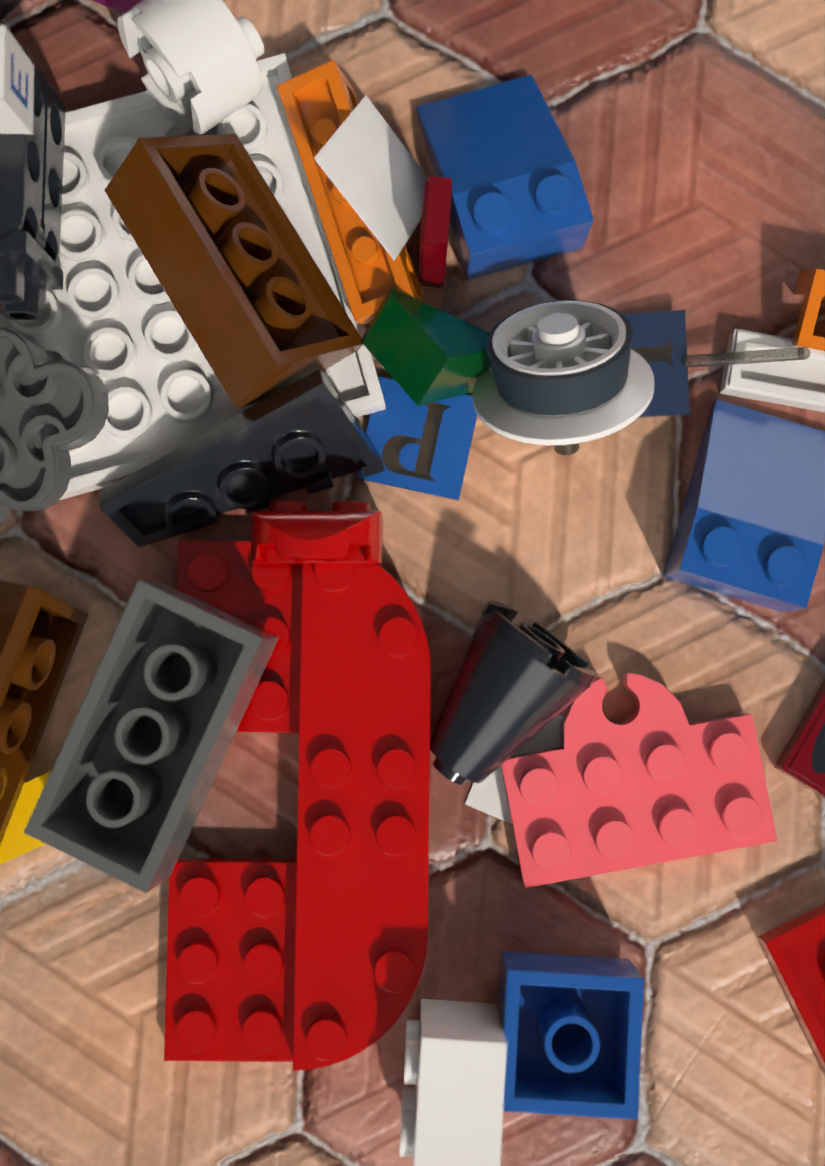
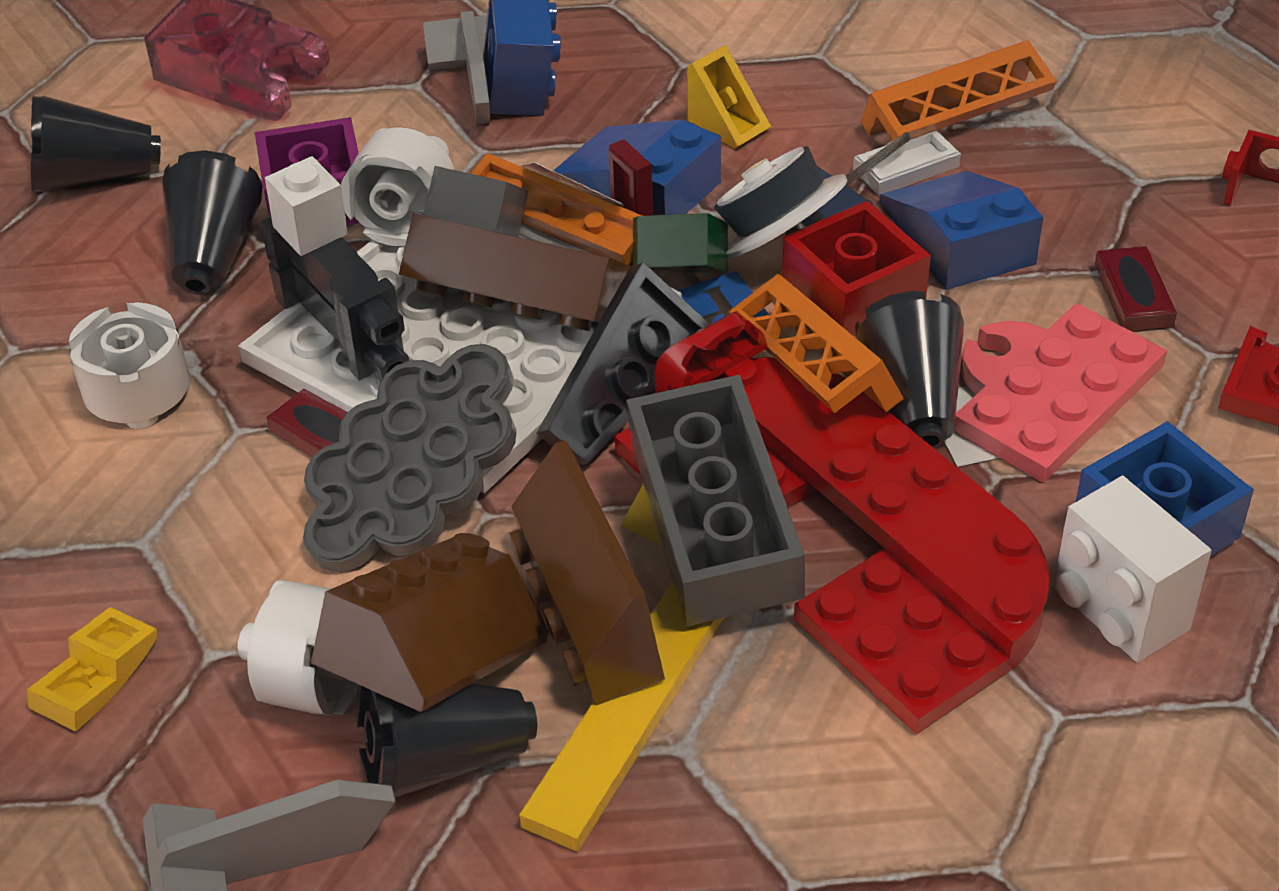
camera: 35 degrees left, 40 degrees down
none -> dark grey slope [423,166,528,237]
none -> yellow slope [687,44,771,149]
none -> orange fence [729,273,904,413]
none -> red brick [782,201,931,336]

